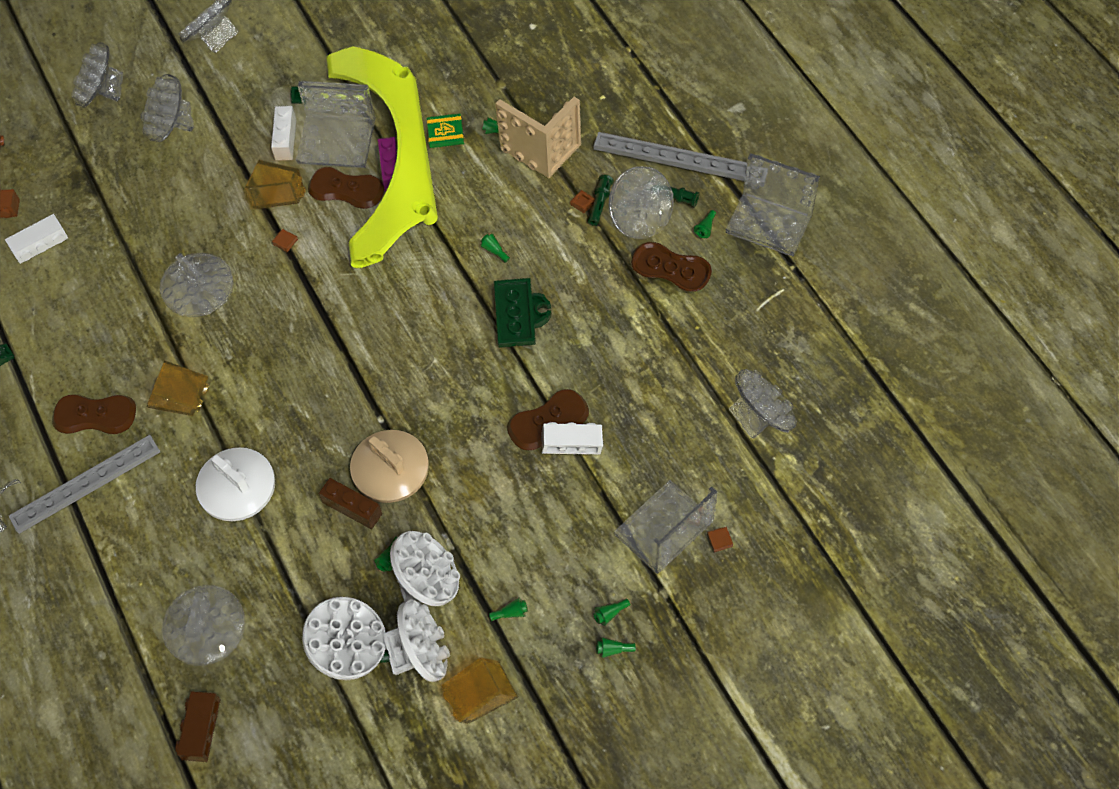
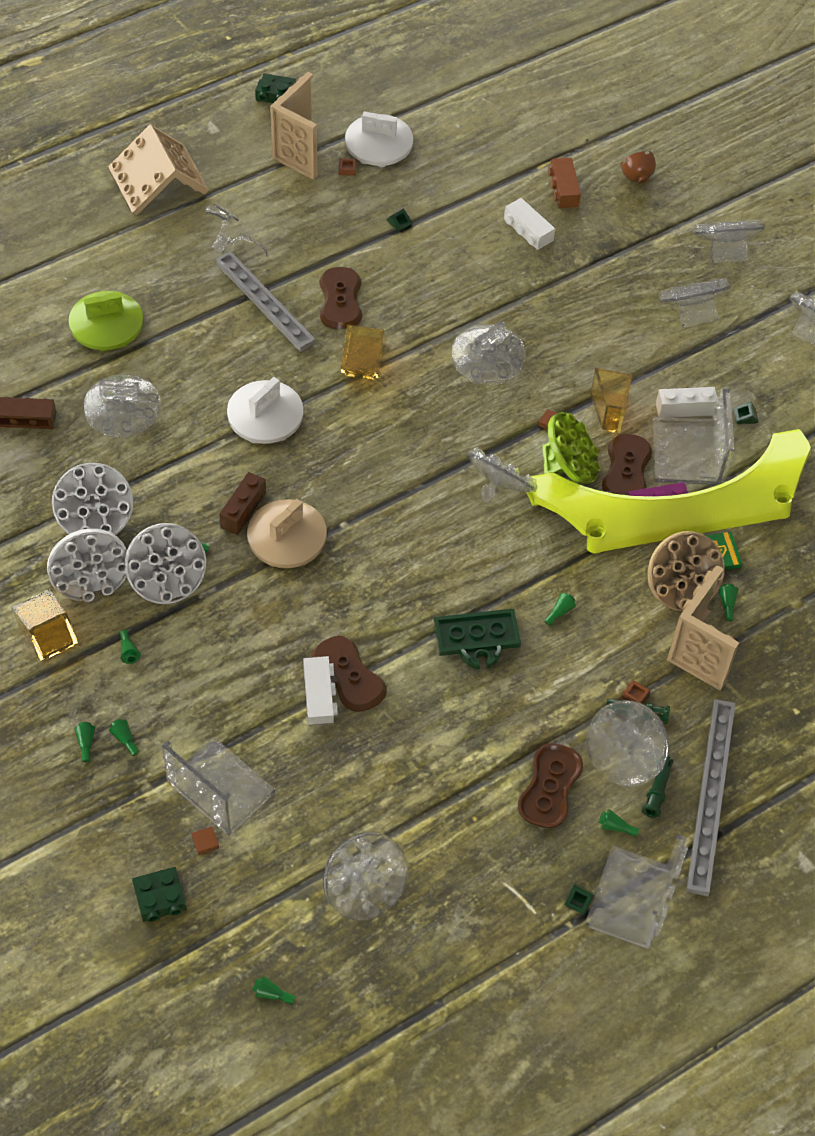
camera: 80 degrees right, 5 degrees down
none -> lime bracket [69,291,143,352]
none -> dark green plate [132,867,187,922]
none -> green cone [252,975,295,1005]
none -> clear bracket [466,447,538,505]
none -> lime bracket [542,412,601,485]
none -> dark green slope [564,884,595,915]
none -> tan bracket [648,531,725,611]

